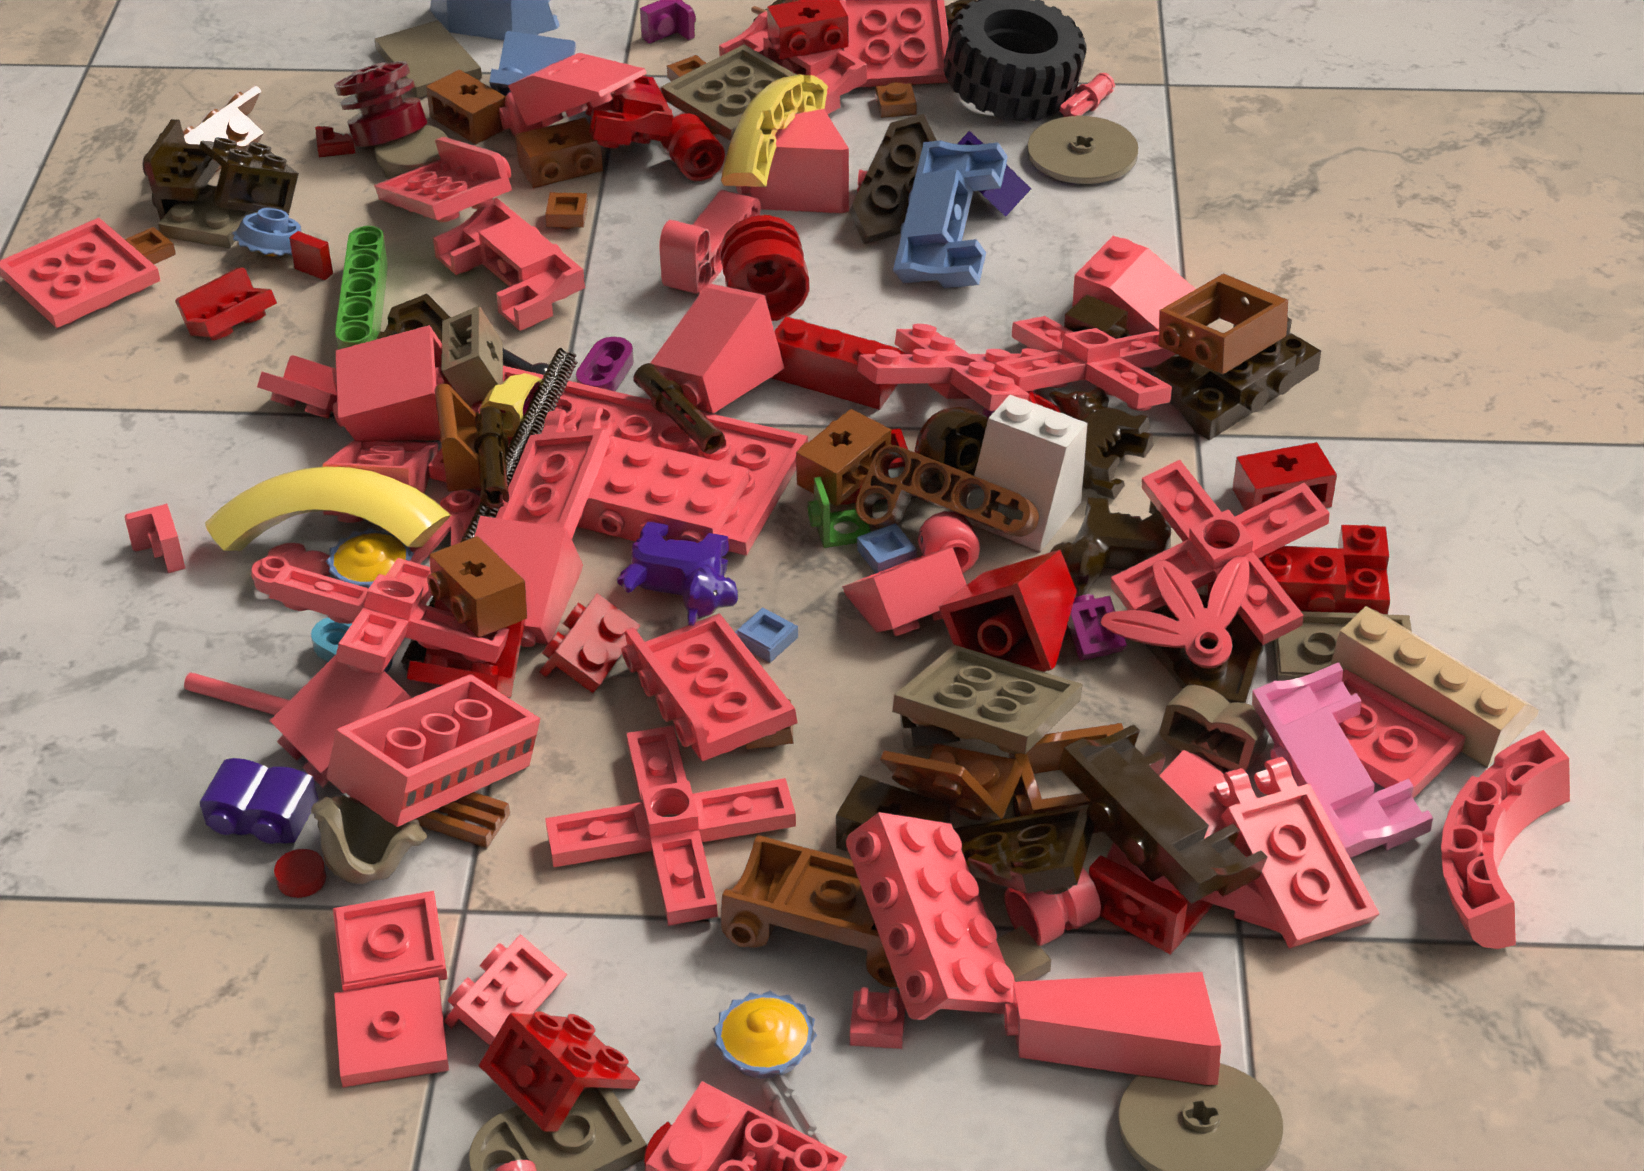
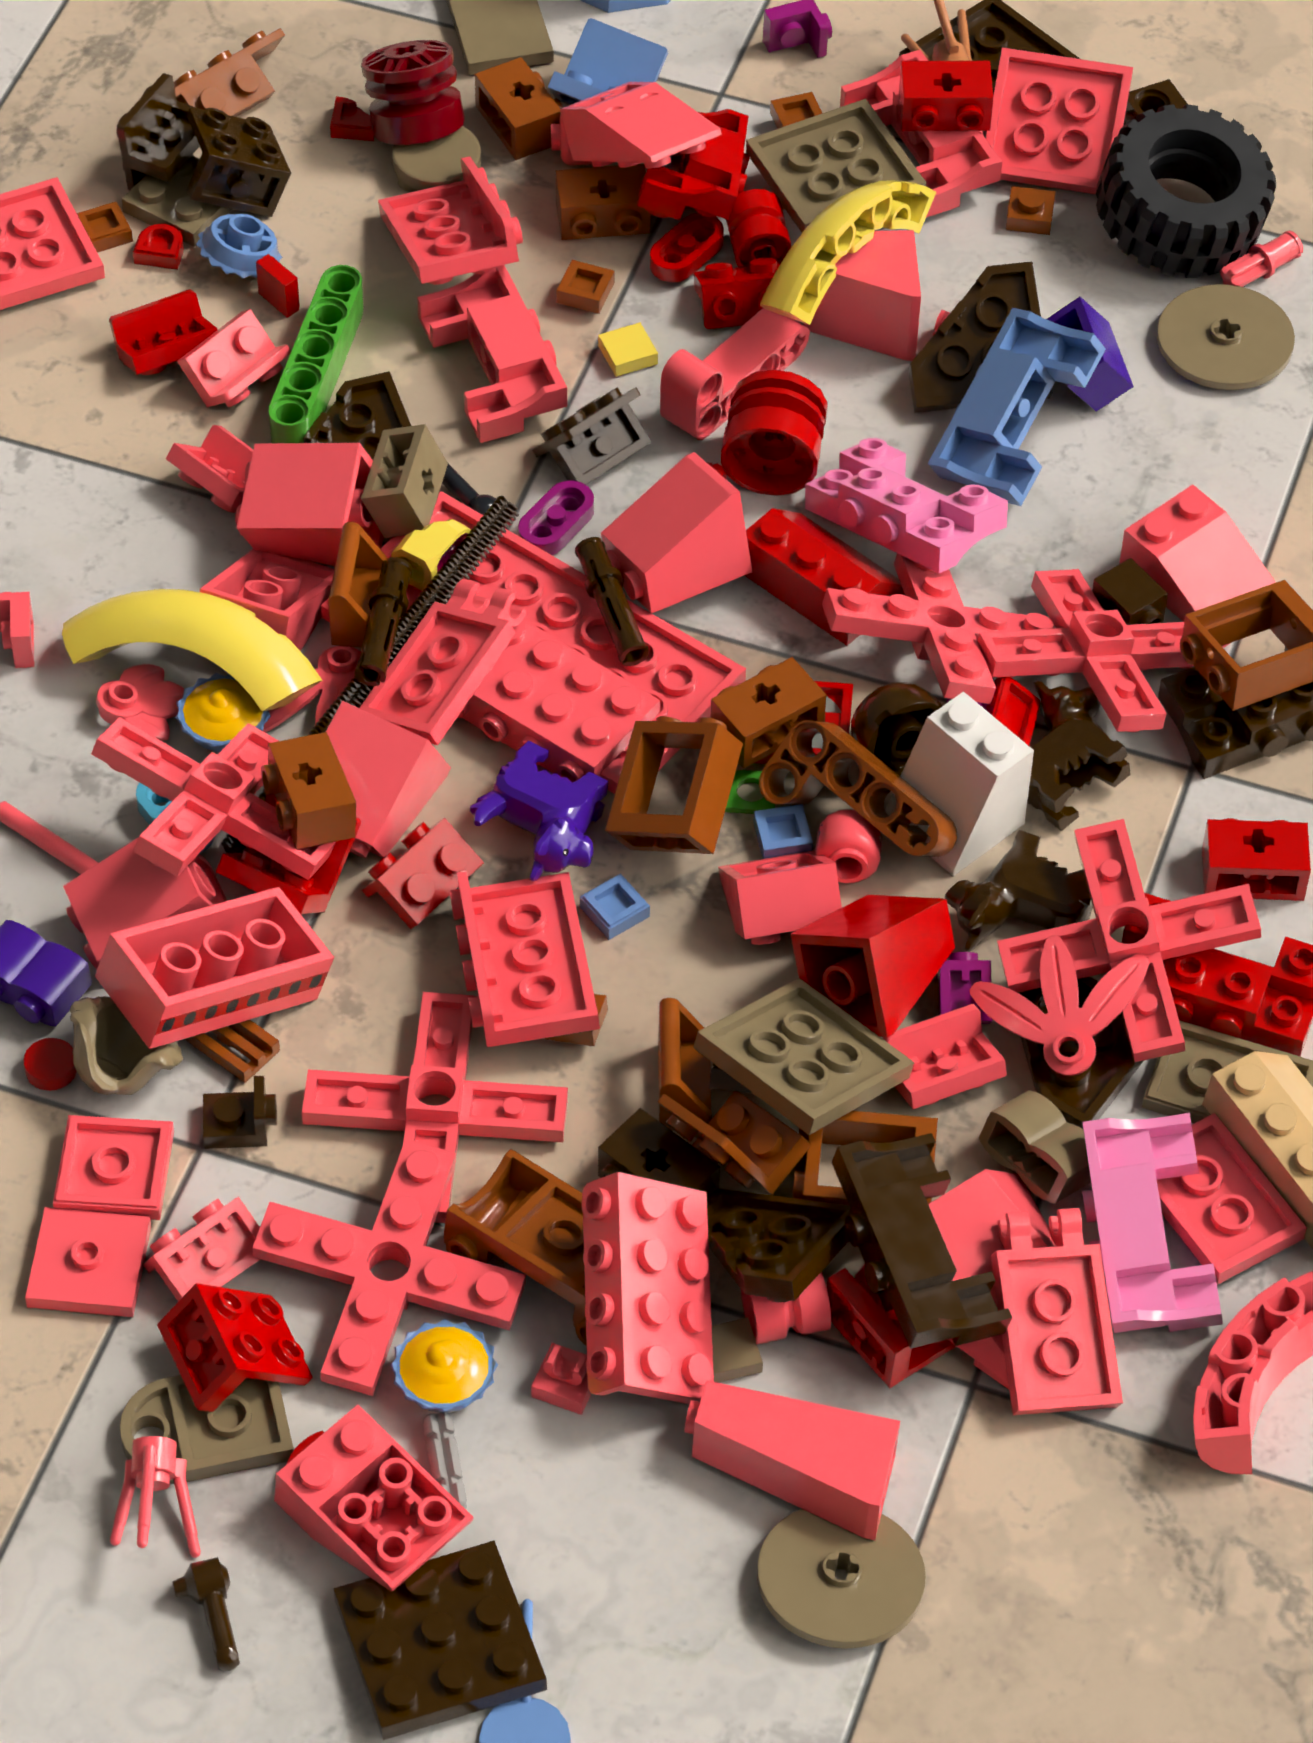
camera: 15 degrees right, 10 degrees up
none -> red tile [133,224,184,270]
none -> coral bracket [177,309,291,408]
none -> dark brown bracket [203,1076,277,1149]
none -> coral piece [252,1139,526,1396]
none -> bracket [532,387,652,485]
none -> light yellow tile [598,322,658,377]
none -> dark orange window [605,716,743,854]
none -> red plate [650,213,724,282]
none -> dark orange tile [658,998,712,1131]
none -> red bracket [693,258,781,329]
none -> bright pink bracket [805,438,1008,573]
none -> coral bracket [882,1004,1007,1109]

